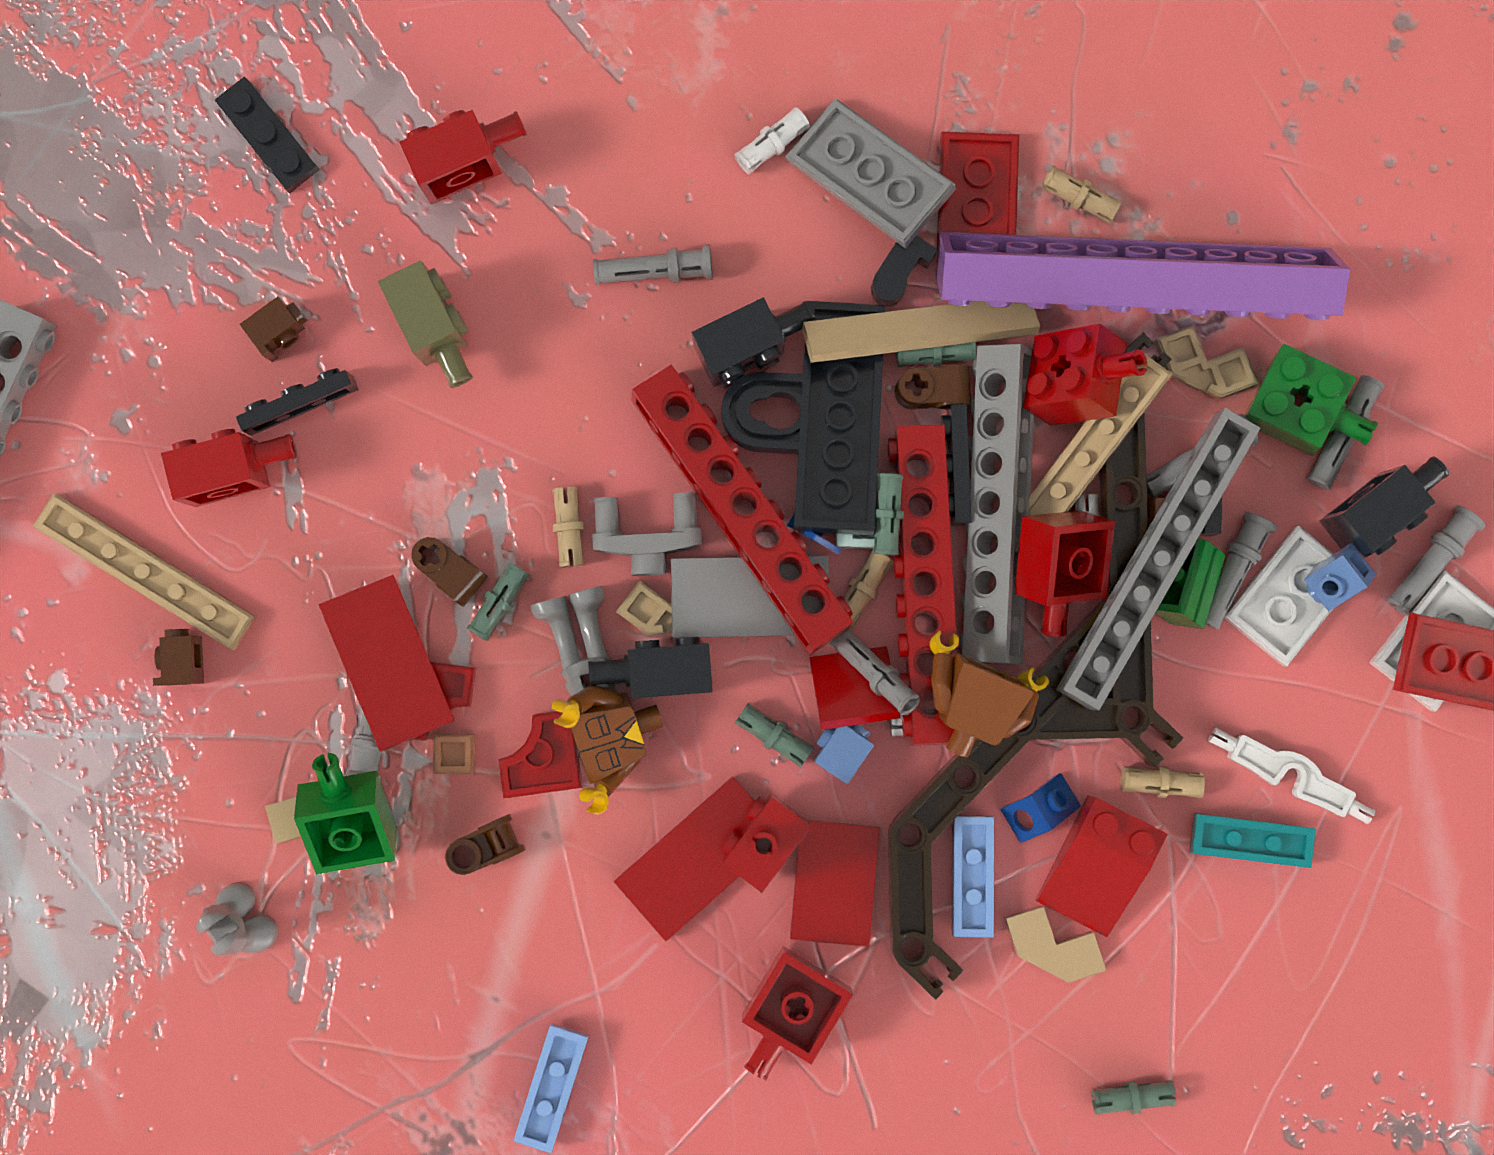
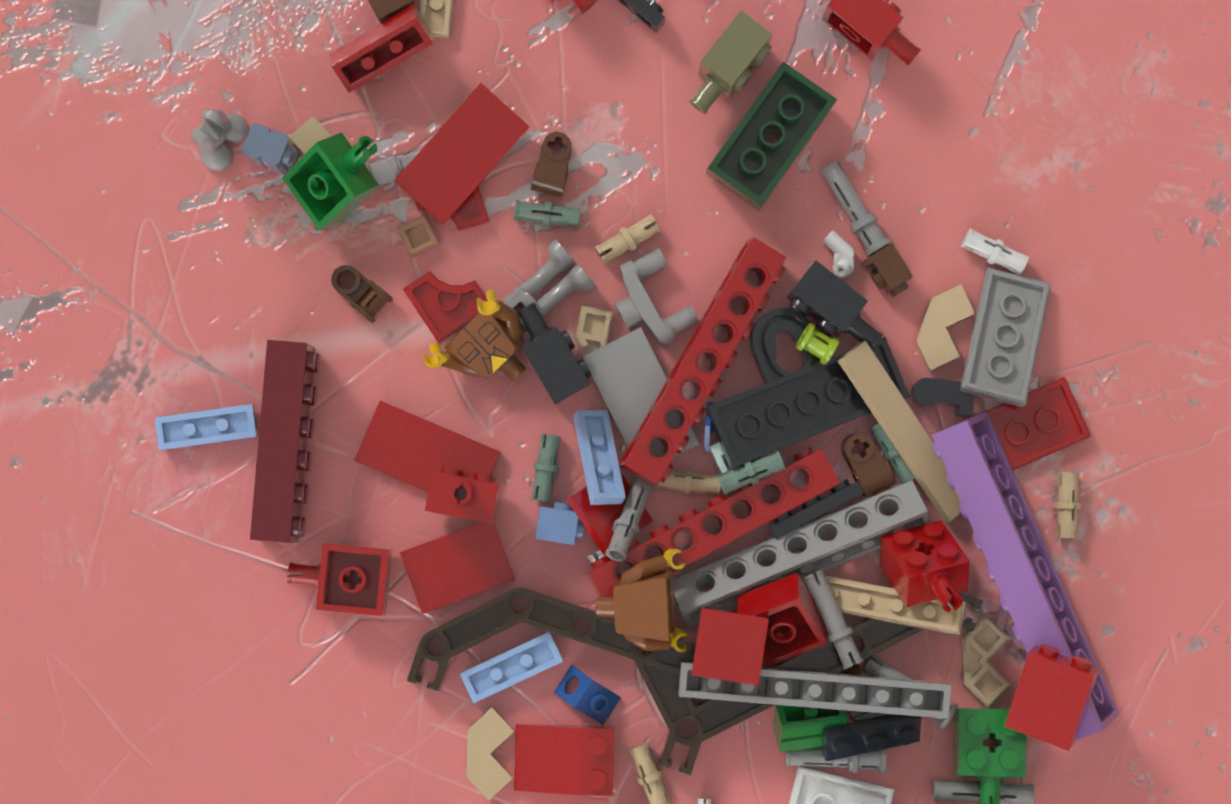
camera: 65 degrees right, 0 degrees up
none -> sand blue brick [242,123,300,175]
none -> dark red brick [250,340,320,543]
none -> red brick [330,4,433,93]
none -> light blue plate [573,410,626,505]
none -> red tile [691,608,769,686]
none -> dark green brick [706,61,837,211]
none -> lime bush [796,323,839,365]
none -> light grey pin [804,570,864,670]
none -> black plate [821,714,922,762]
none -> white arm [822,230,855,278]
none -> reddish brown brick [861,243,913,297]
none -> tan tile [915,284,975,371]
none -> red brick [1004,644,1100,751]

